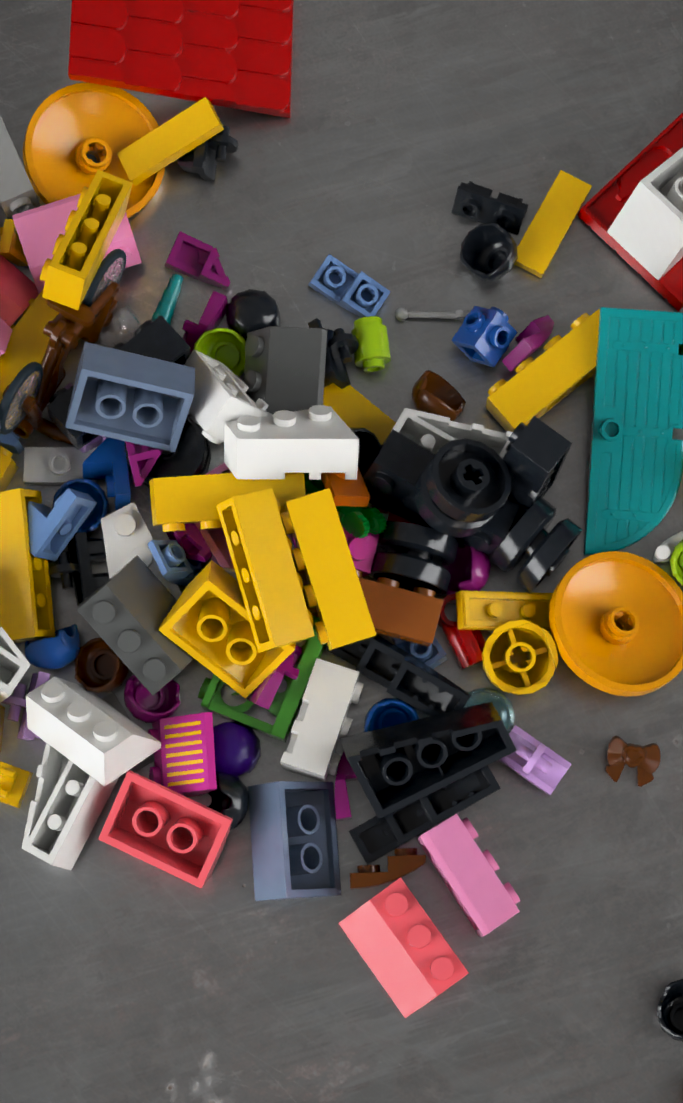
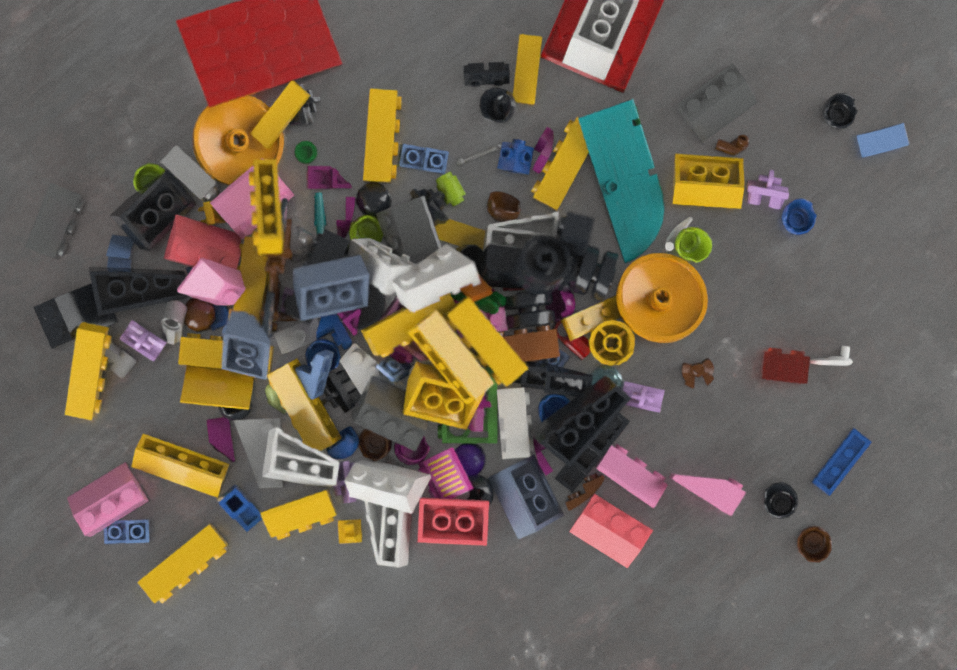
camera: 25 degrees left, 10 degrees up
none -> green tile [294,141,318,164]
none -> yellow brick [363,88,402,184]
none -> bright pink slope [669,474,746,516]

